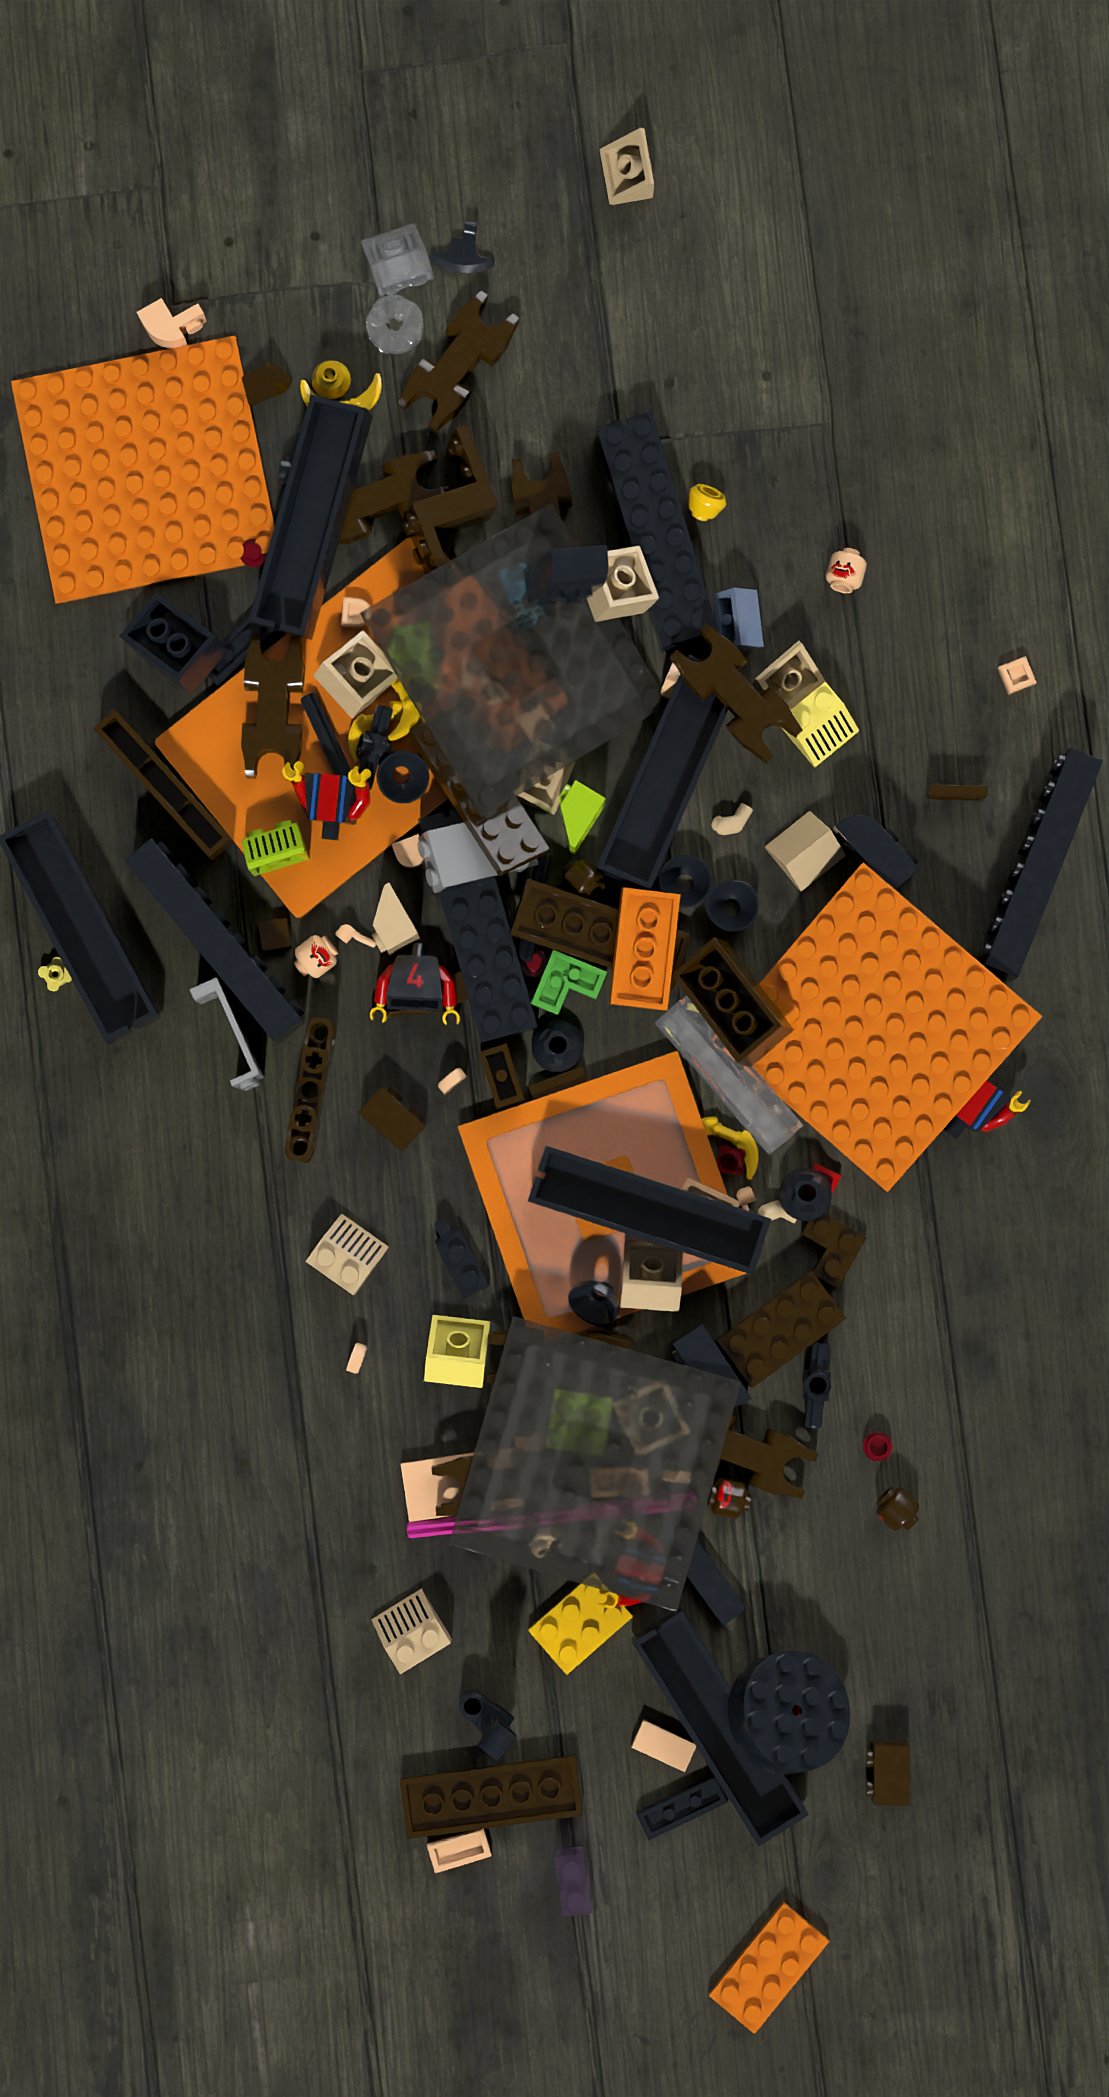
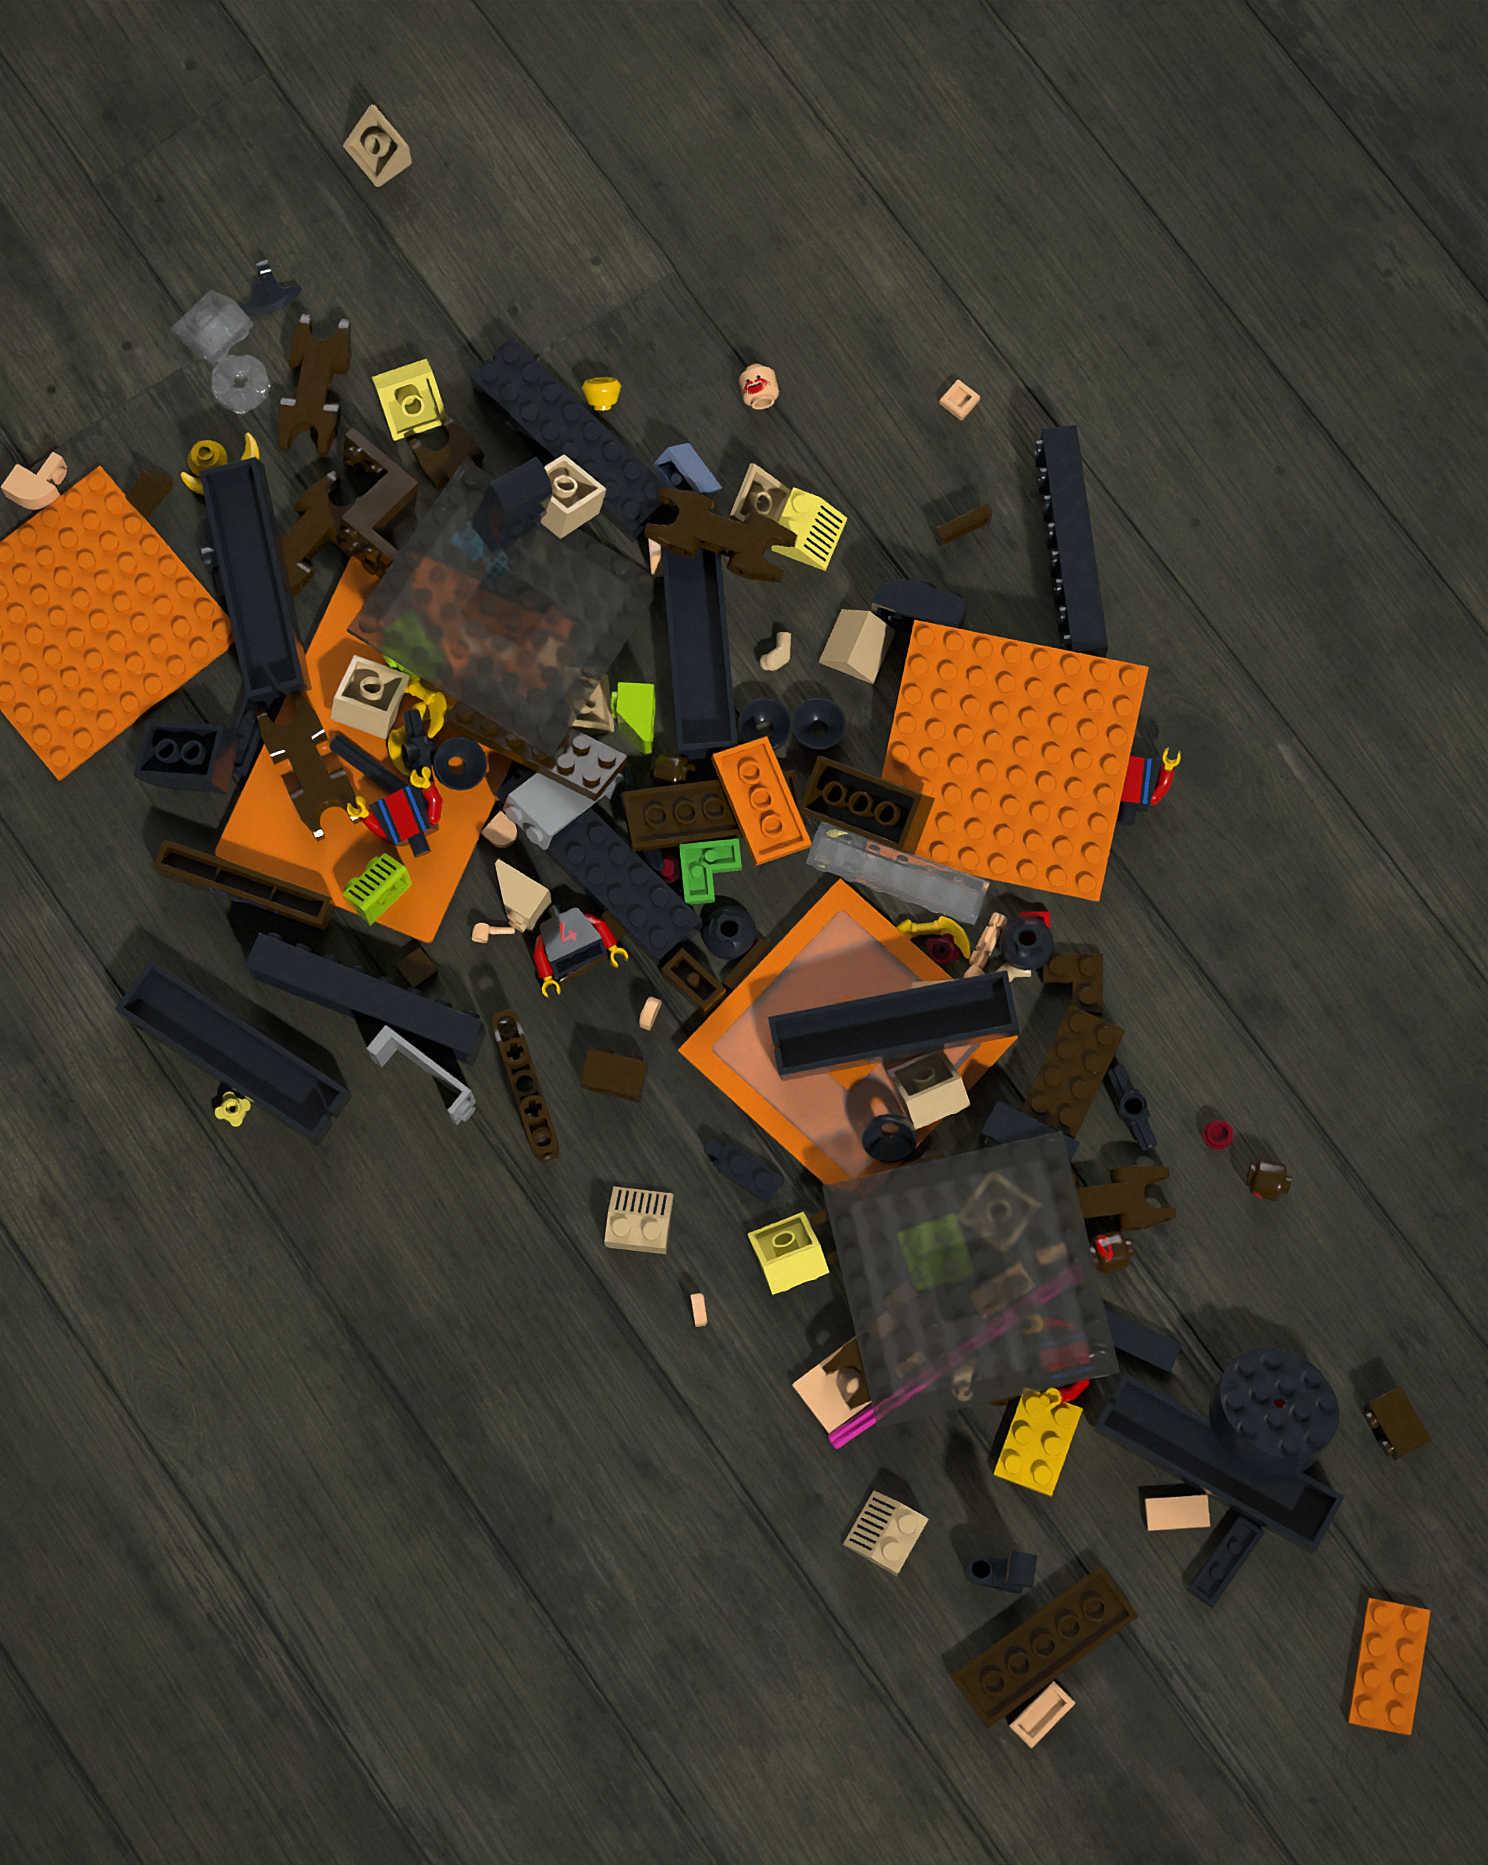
camera: 25 degrees left, 10 degrees down
dark red plate [240,539,267,568] -> none
light nougat head [294,935,338,978] -> none
light nougat tile [341,597,372,628] -> none
clear purple piece [554,1846,592,1917] -> none
none -> light yellow slope [372,359,447,441]
none -> light nougat axle [969,912,1007,969]

